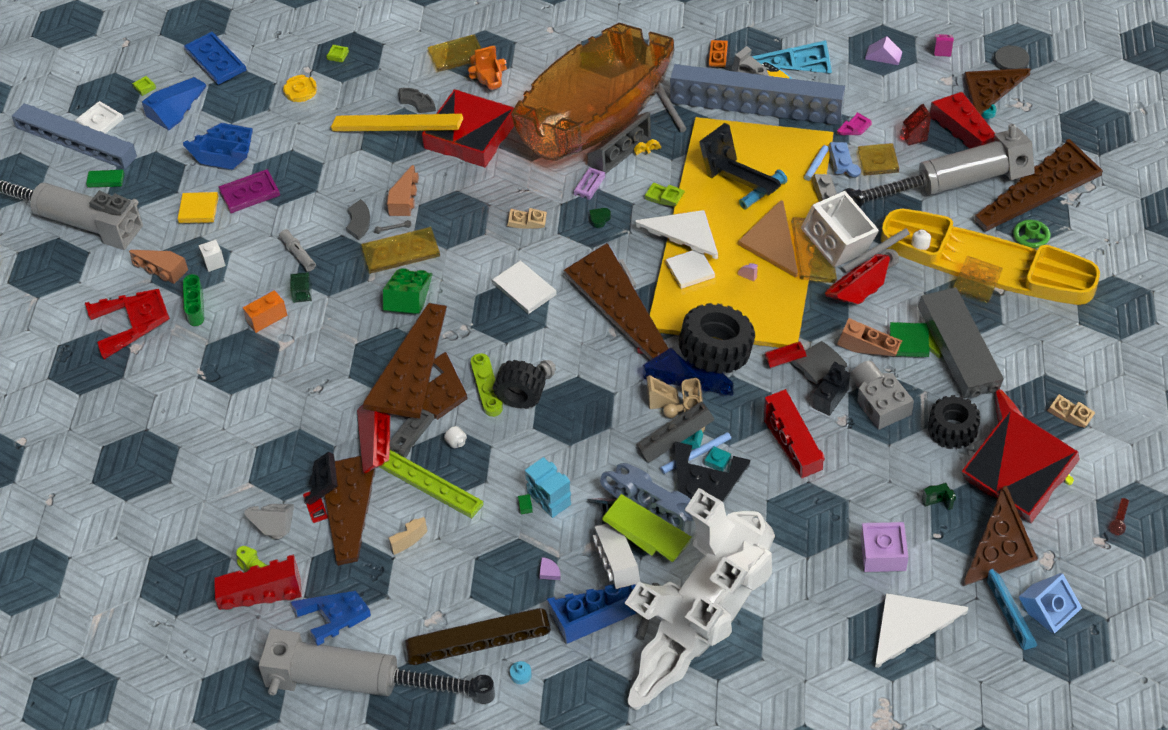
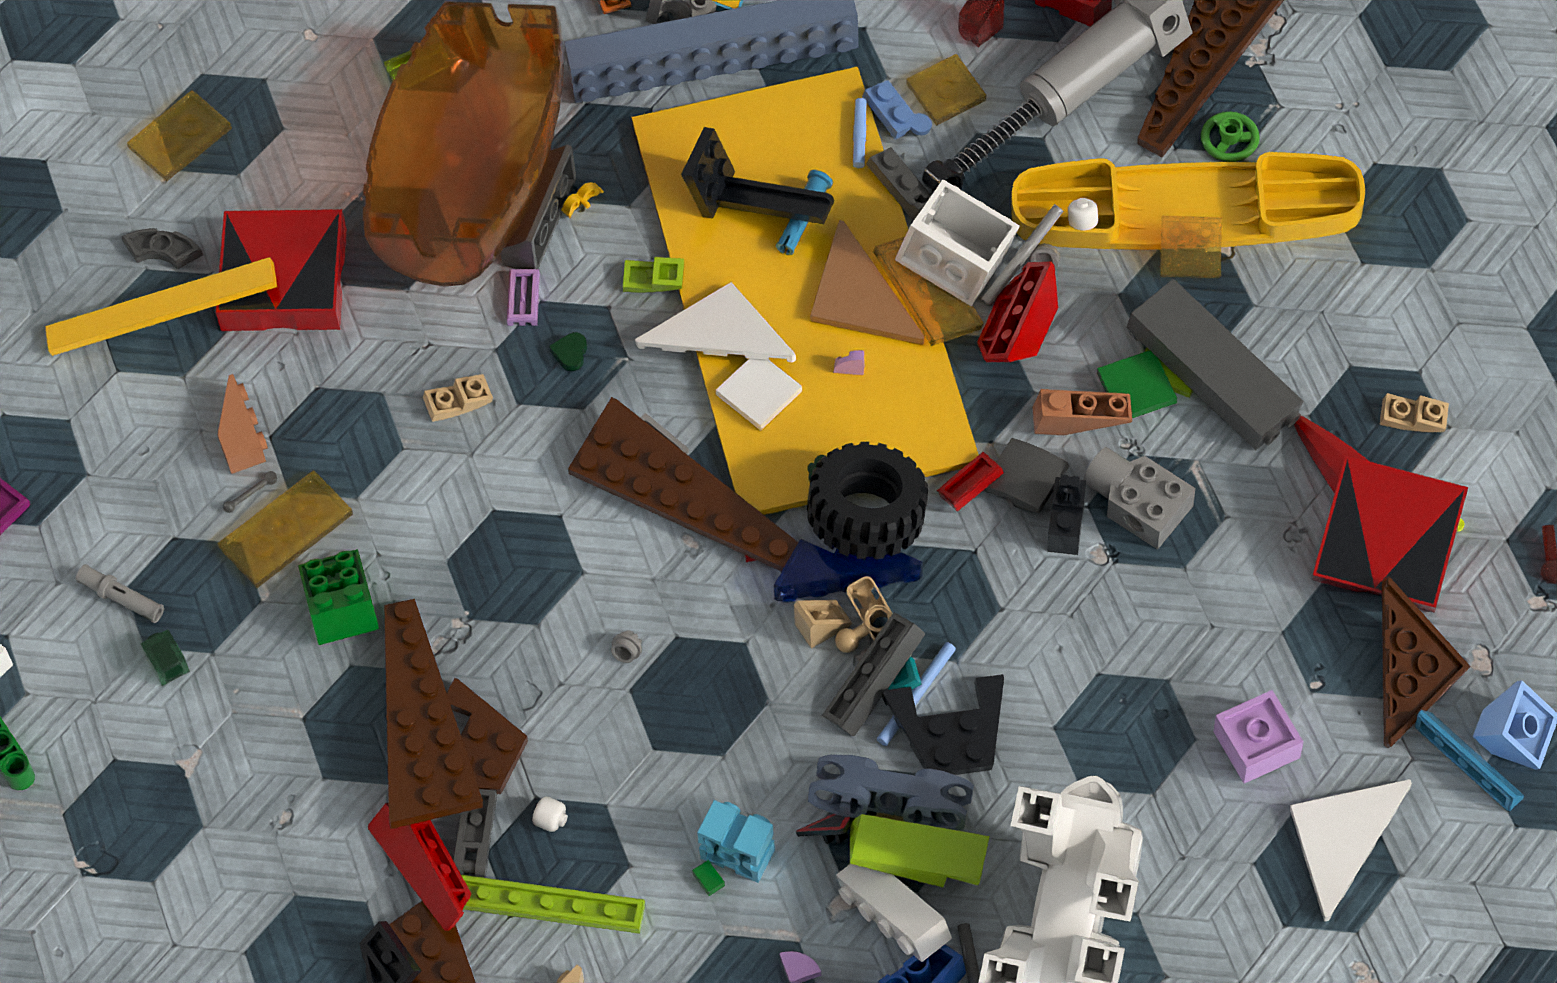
camera: 25 degrees left, 10 degrees up
orange brick [242,290,288,333] -> none
dark grey tile [346,199,370,240] -> none
orange piece [468,46,507,90] -> none
lime plate [471,353,503,417] -> none
white tile [492,260,557,314] -> none
black tyre [493,360,546,409] -> none
light grey bar [654,83,686,132] -> none
teal plate [704,446,731,471] -> none
red wedge [764,389,825,478] -> none
dark pink slope [837,112,872,135] -> none
dark green bracket [922,483,956,510] -> none
black tyre [928,395,981,449] -> none

